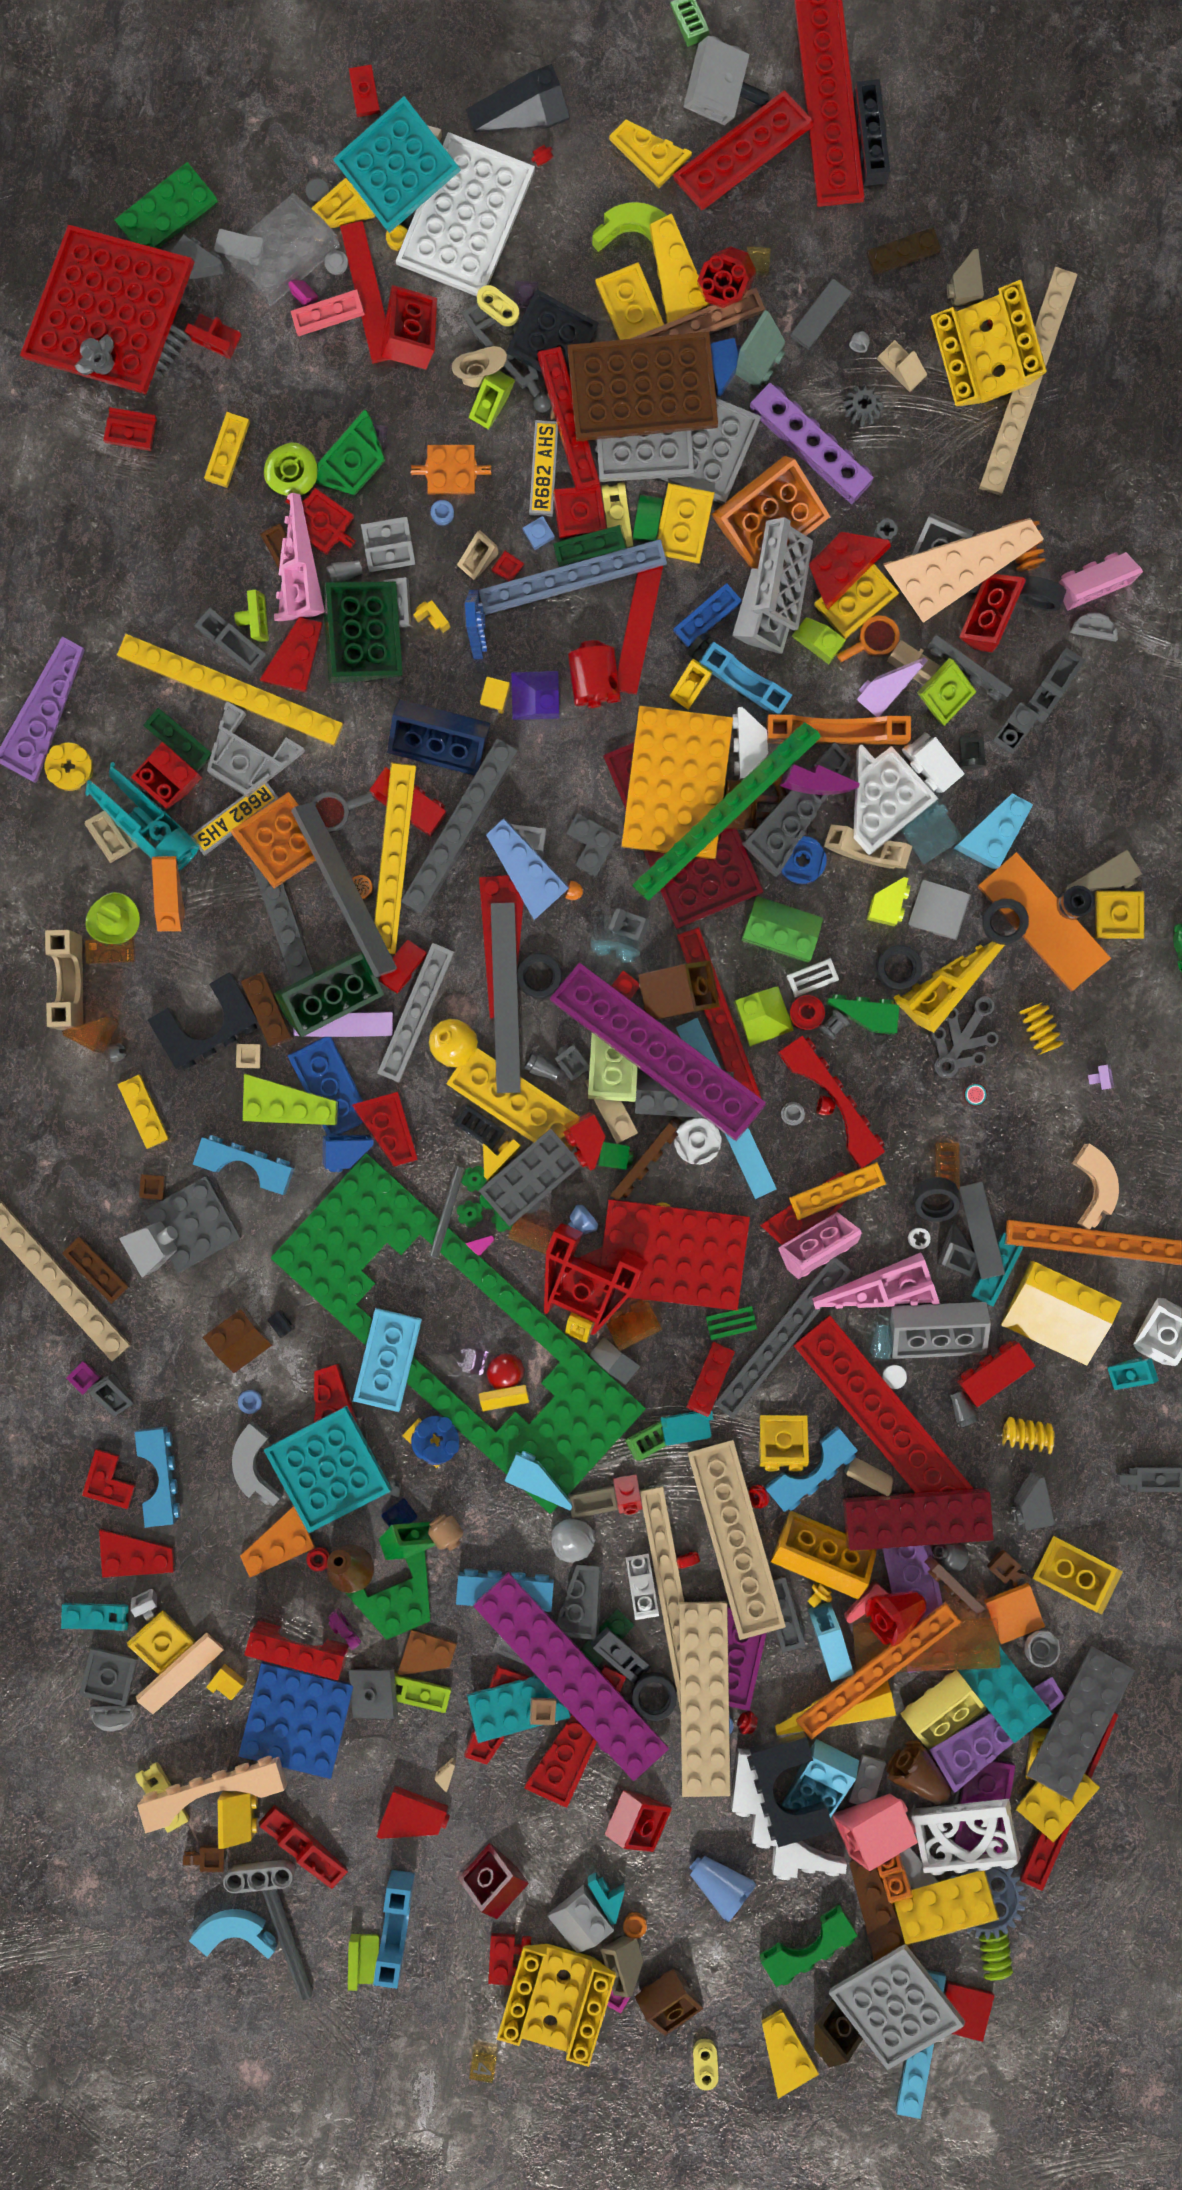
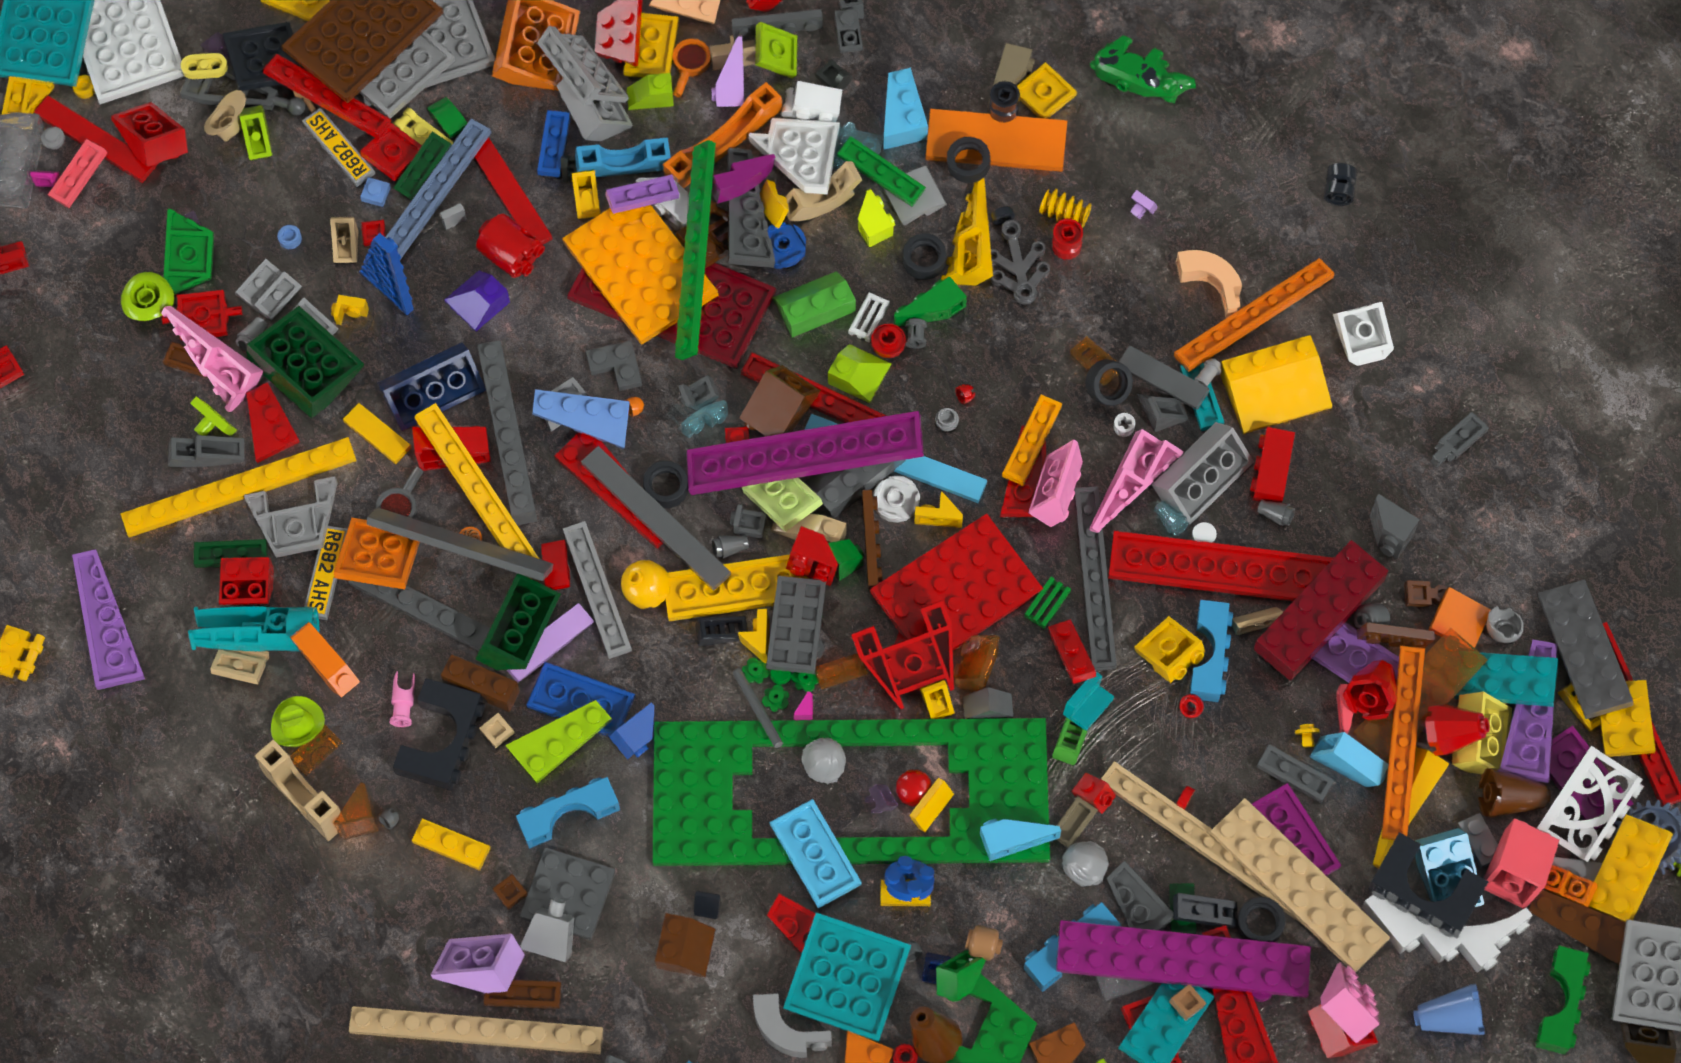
camera: 40 degrees left, 20 degrees down
yellow plate [44,742,94,791] -> none
yellow plate [204,412,250,488] -> none
medium blue tile [238,1389,263,1414] -> none
red wing [352,1092,418,1167] -> none
orange plate [411,445,491,494] -> none
yellow panel [480,677,510,714] -> none
medium blue cone [568,1205,599,1235] -> none
white slope [625,1554,659,1620] -> none
yellow tile [657,483,715,564] -> none
tan plate [687,1440,786,1640] -> none
red plate [737,1710,758,1735] -> none
light orange slope [771,1511,877,1600] -> none
red arch [778,1035,885,1168] -> none
tile [963,1083,988,1107] -> none
yellow piece [1002,1417,1055,1454] -> none
yellow slope [1032,1536,1123,1614] -> none
teal slope [1107,1357,1159,1390] -> none
none -> yellow tile [343,403,412,465]
none -> bright pink piece [390,671,415,727]
none -> lavender slope [431,934,524,993]
none -> light grey tile [440,203,467,230]
none -> medium lavender plate [605,175,679,214]
none -> yellow slope [759,179,789,228]
none -> light grey hair [802,737,846,785]
none -> green tile [837,136,926,207]
none -> yellow slope [914,492,963,528]
none -> black tile [991,206,1015,225]
none -> red wheel [1052,219,1083,260]
none -> light grey pin [1194,358,1222,387]
none -> bright pink slope [1320,962,1379,1043]
none -> red cone [1425,705,1490,756]

